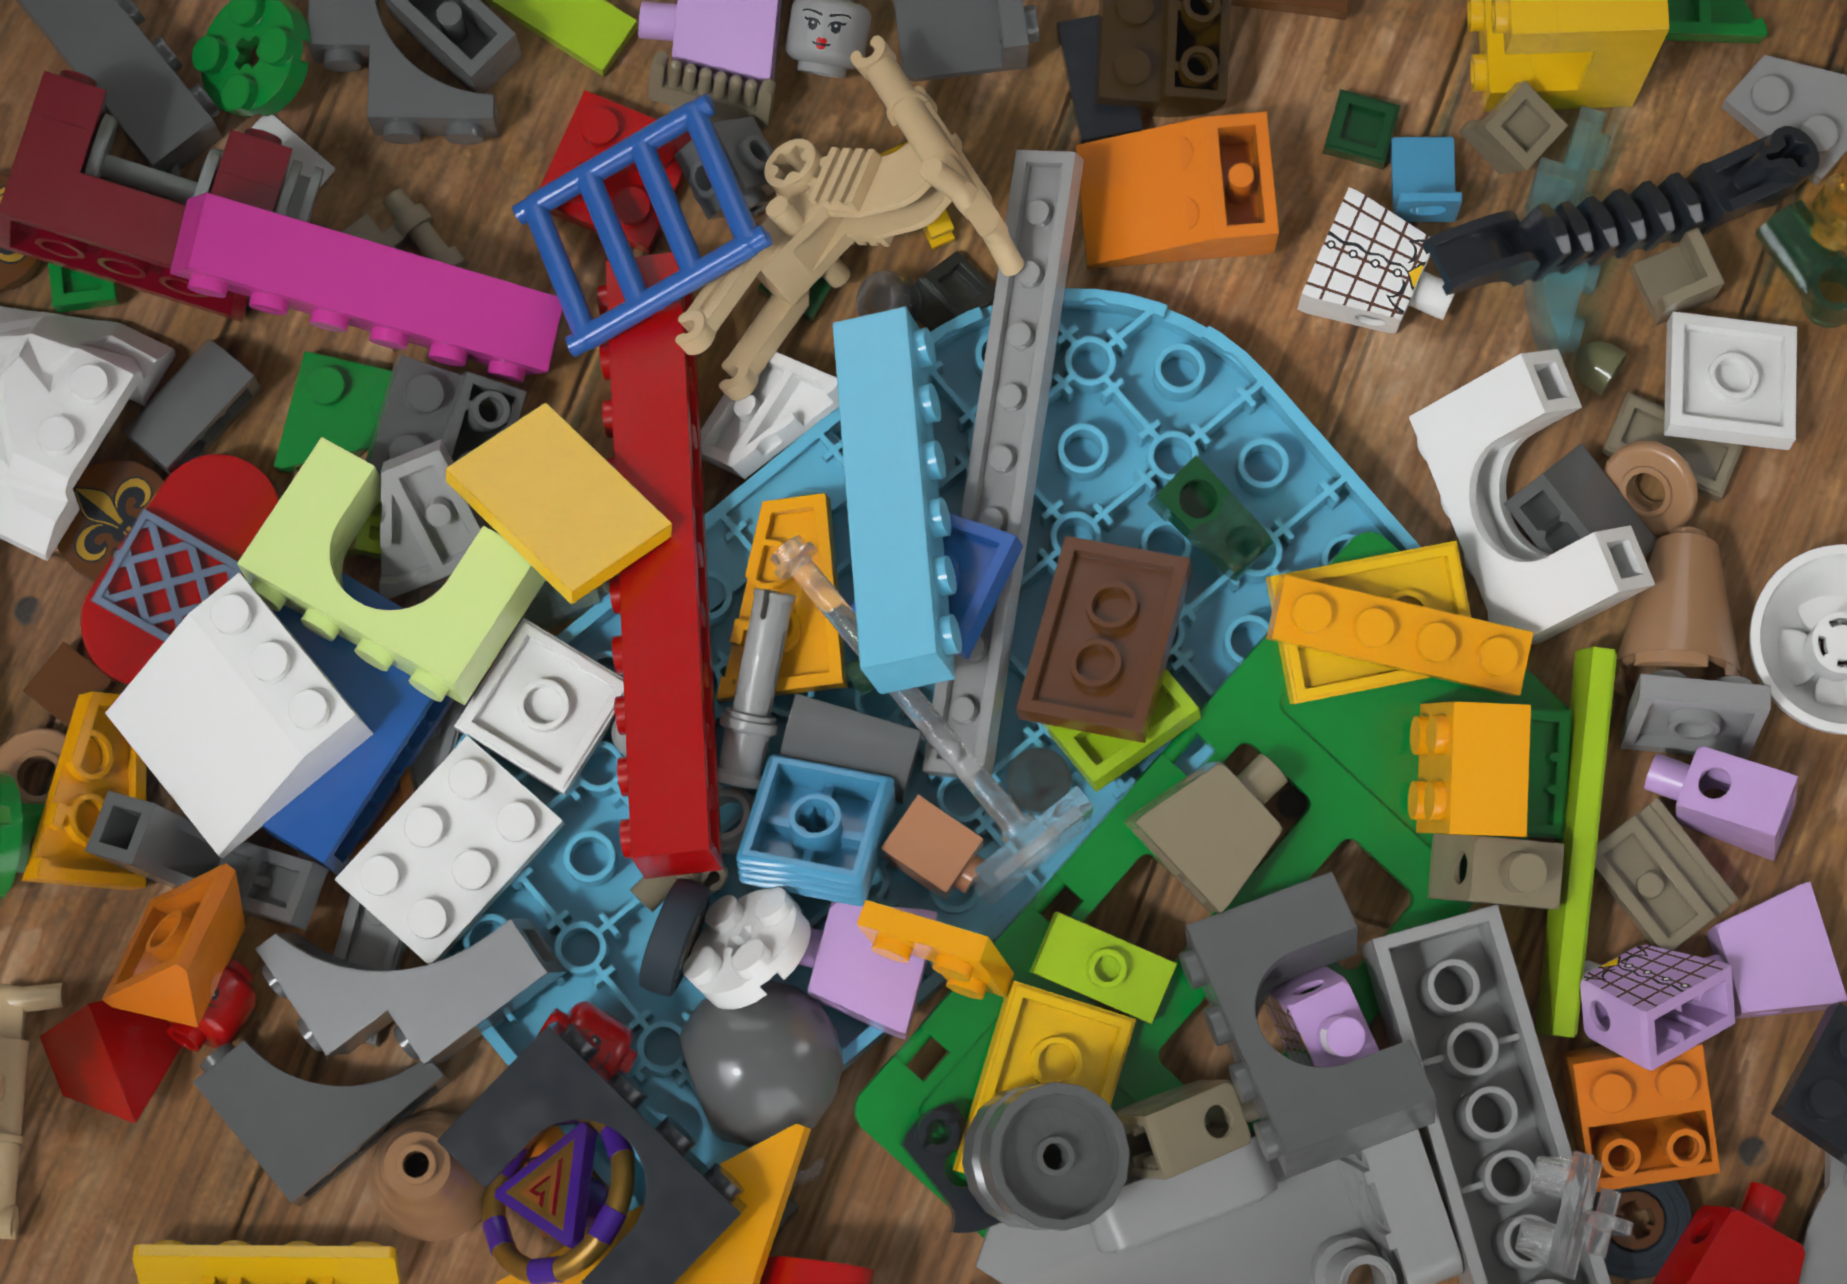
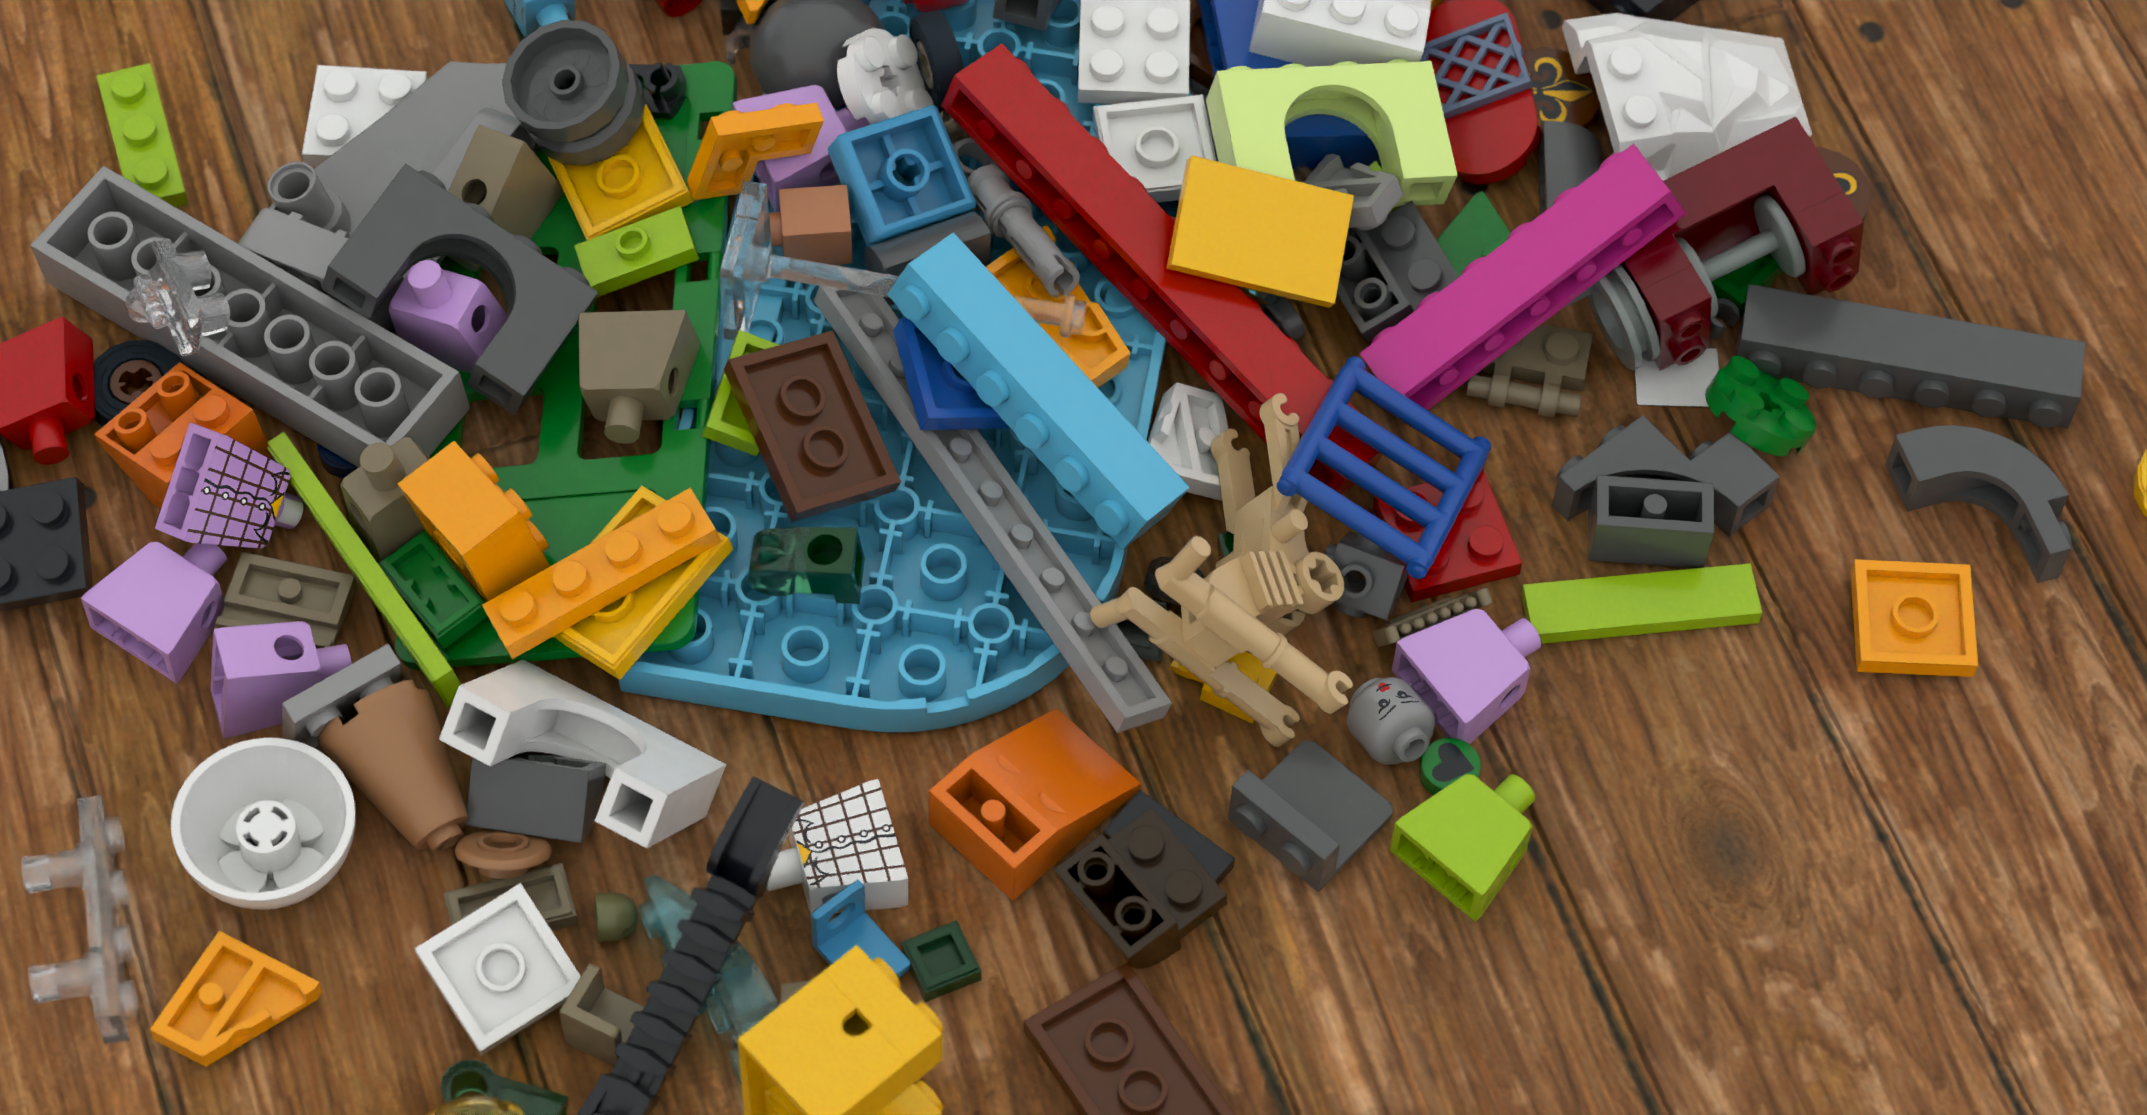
camera: 135 degrees right, 20 degrees down
clear smoke tile [1006,748,1071,815] -> none

